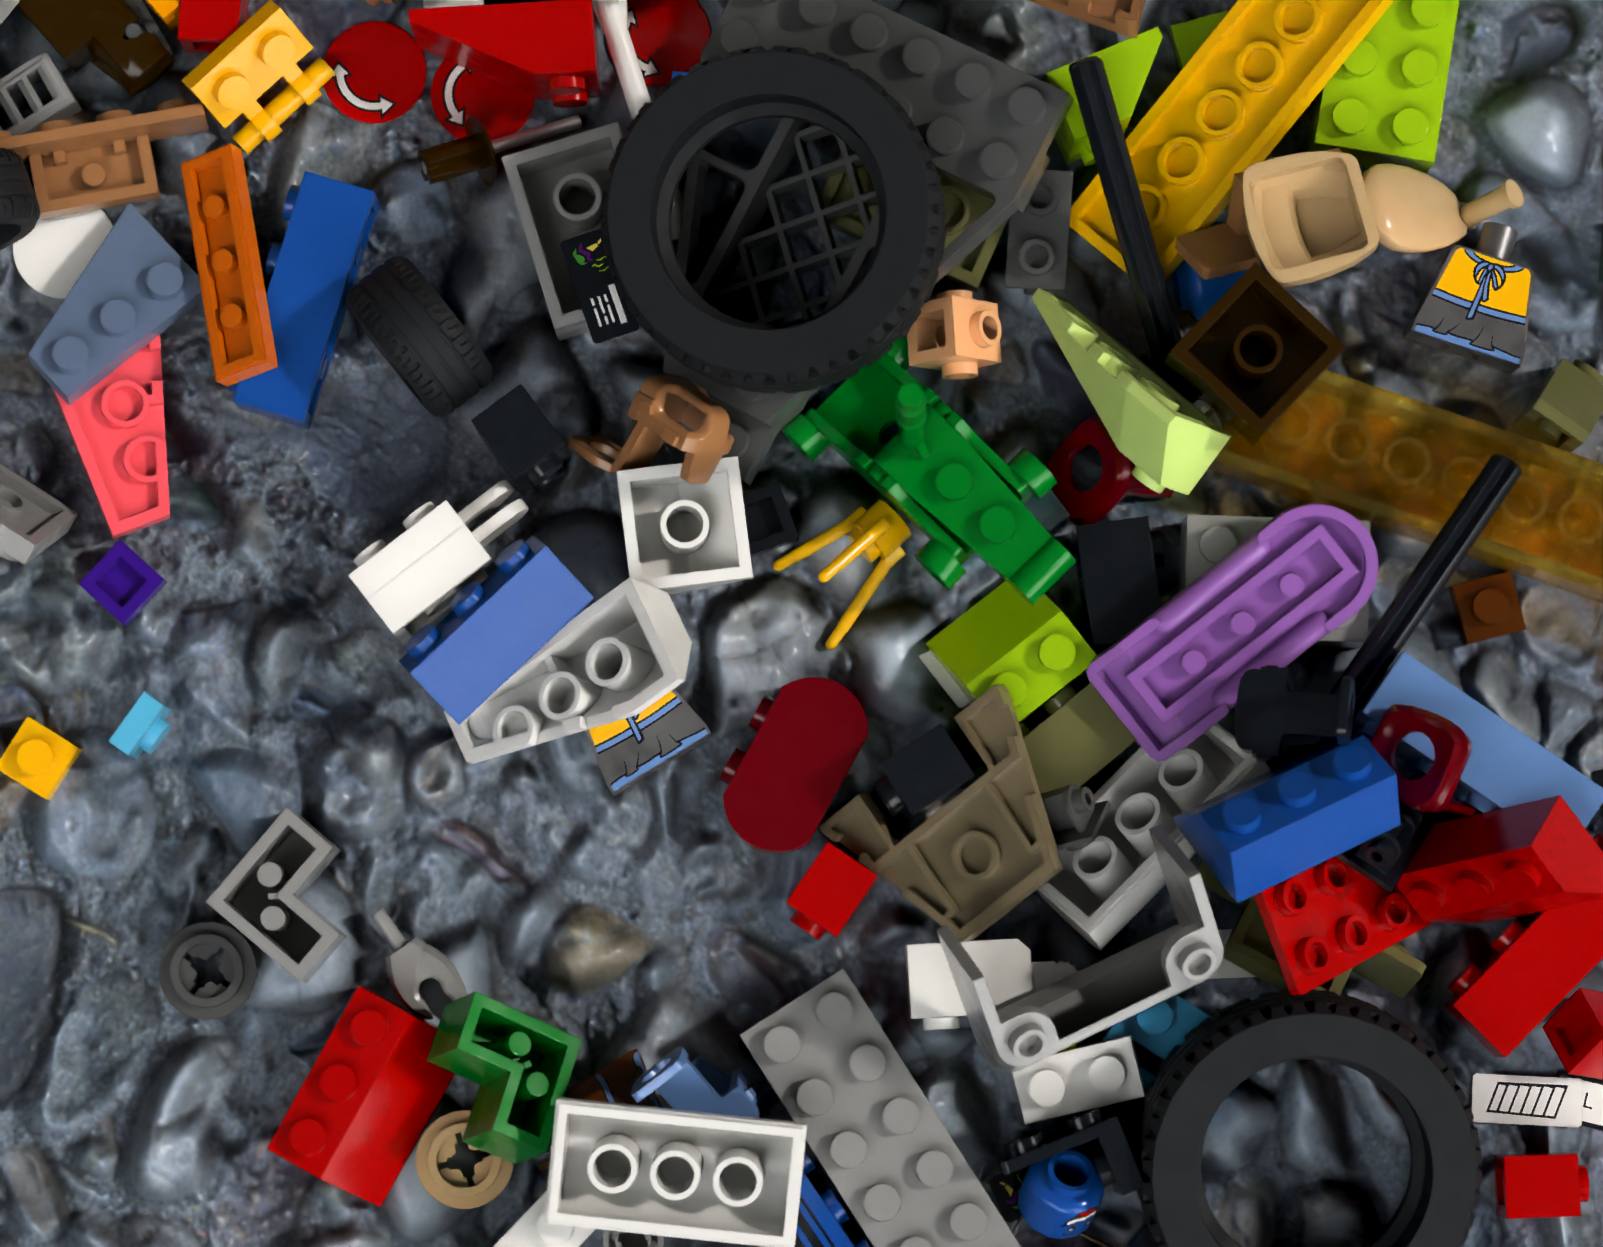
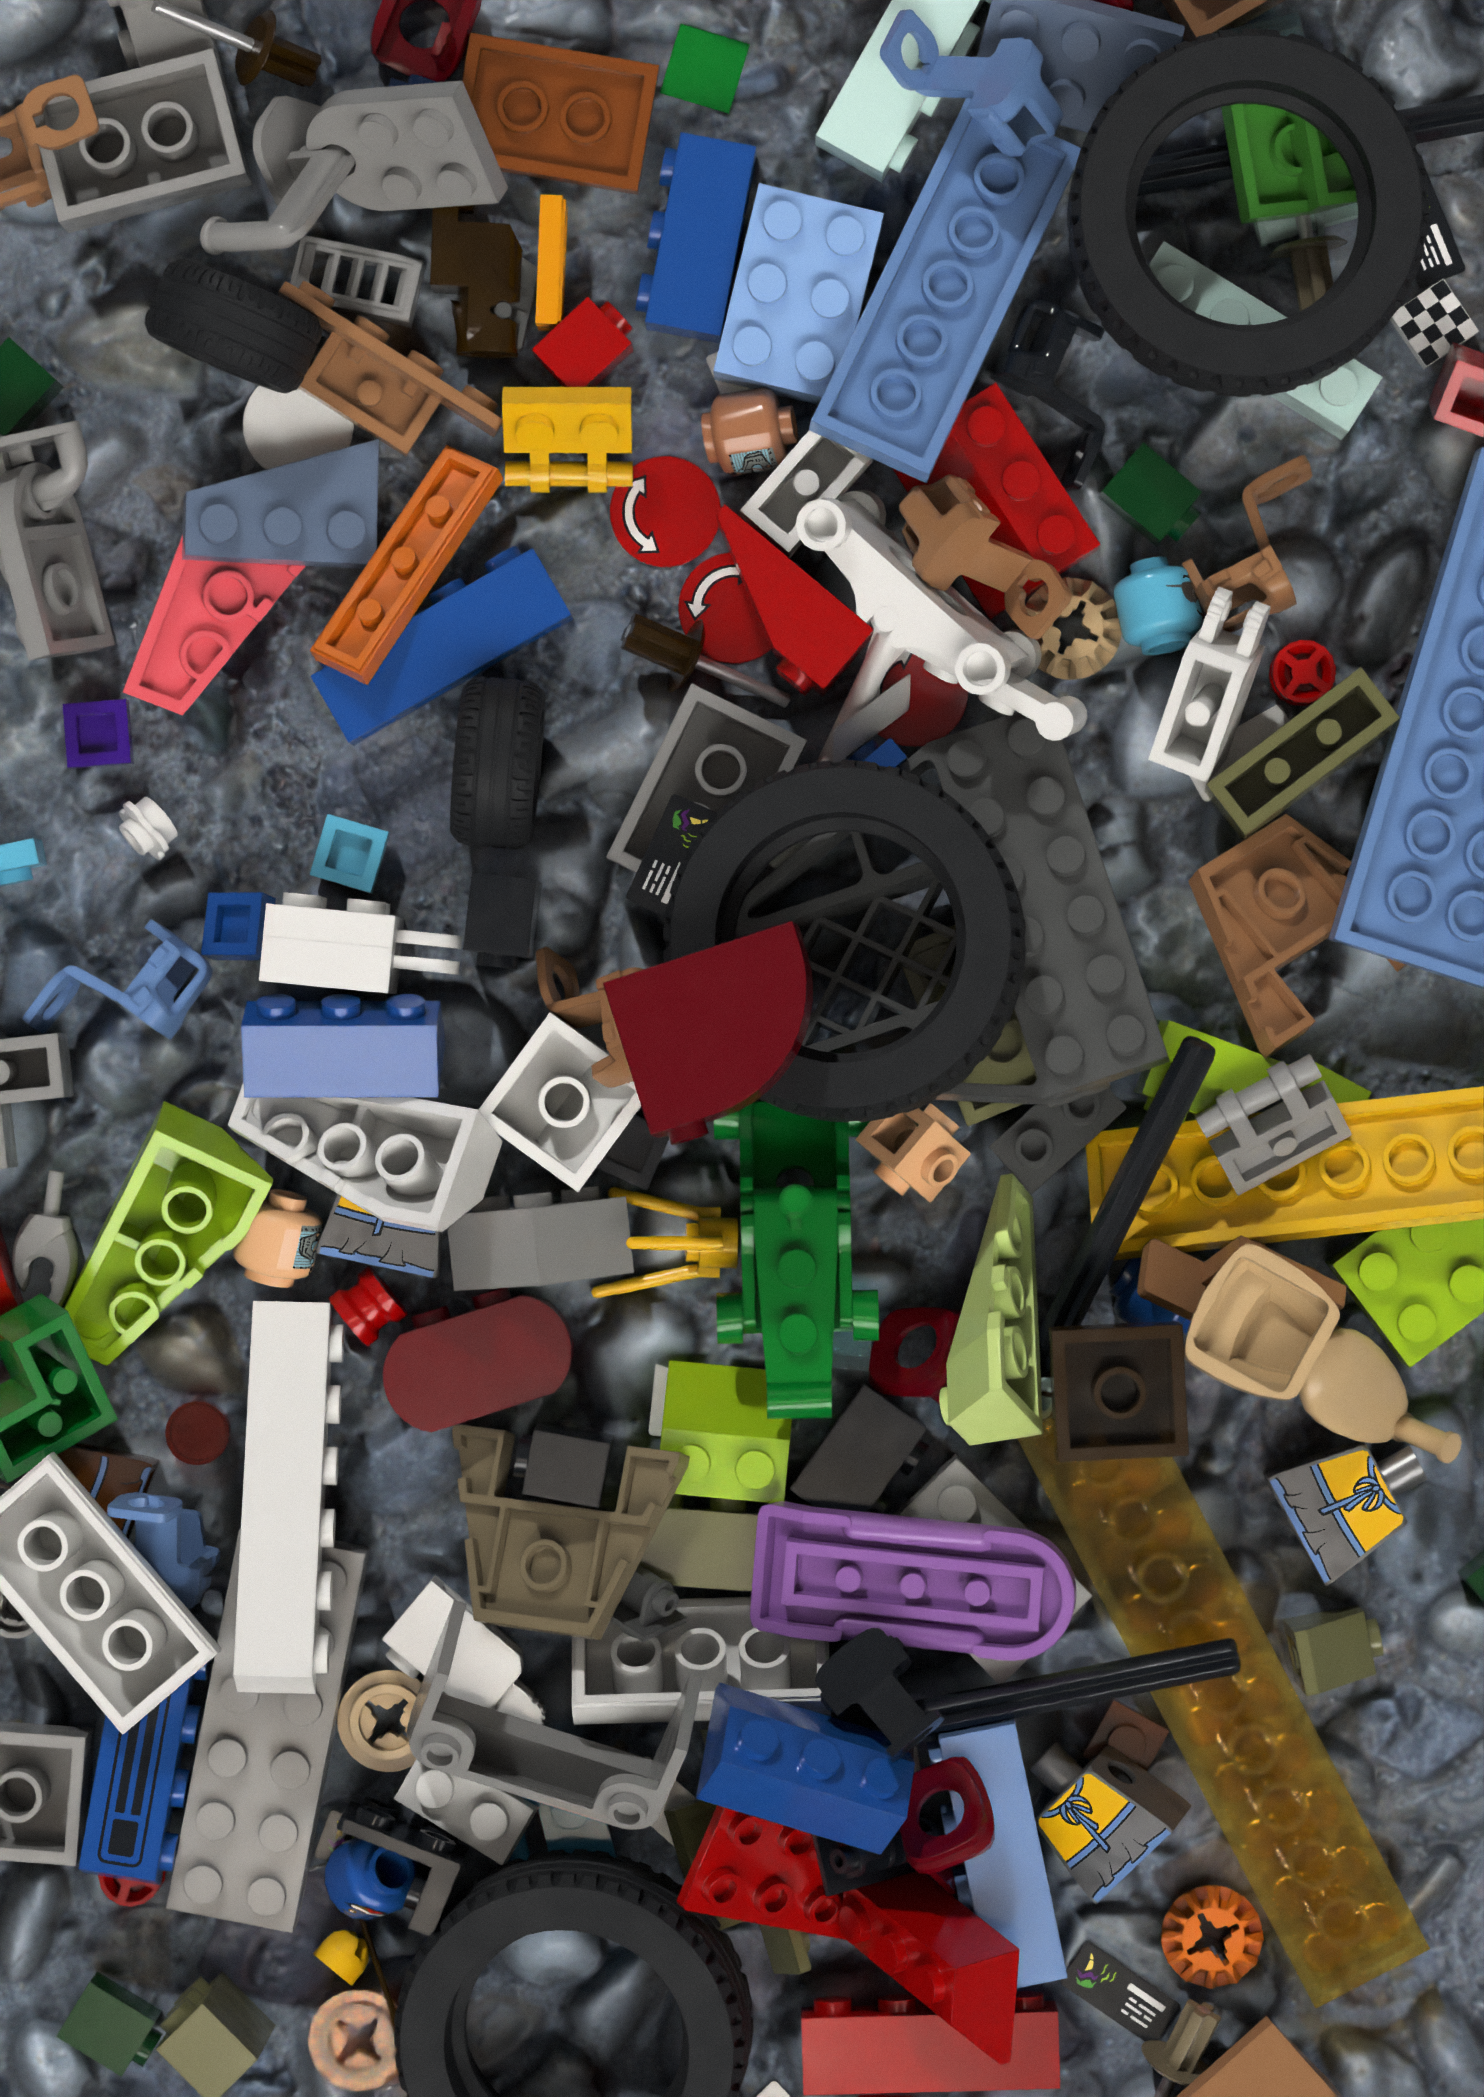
camera: 50 degrees right, 5 degrees up
red brick [786,842,878,941] -> none
none -> medium blue piece [23,919,213,1040]
none -> lime wedge [64,1101,274,1366]
none -> white plate [119,797,178,860]
none -> clear red tile [165,1400,231,1465]
none -> blue plate [201,892,276,961]
none -> light nougat head [233,1189,323,1288]
none -> white brick [233,1301,344,1694]
none -> medium azure plate [309,814,390,894]
none -> red wheel [329,1266,408,1346]
none -> tan gear [337,1669,423,1772]
none -> light grey brick [447,1186,634,1291]
none -> dark red brick [603,921,813,1145]
none -> white sticker [832,674,911,763]
none -> torso [1029,1742,1192,1904]
none -> light grey plate [1194,1054,1352,1196]

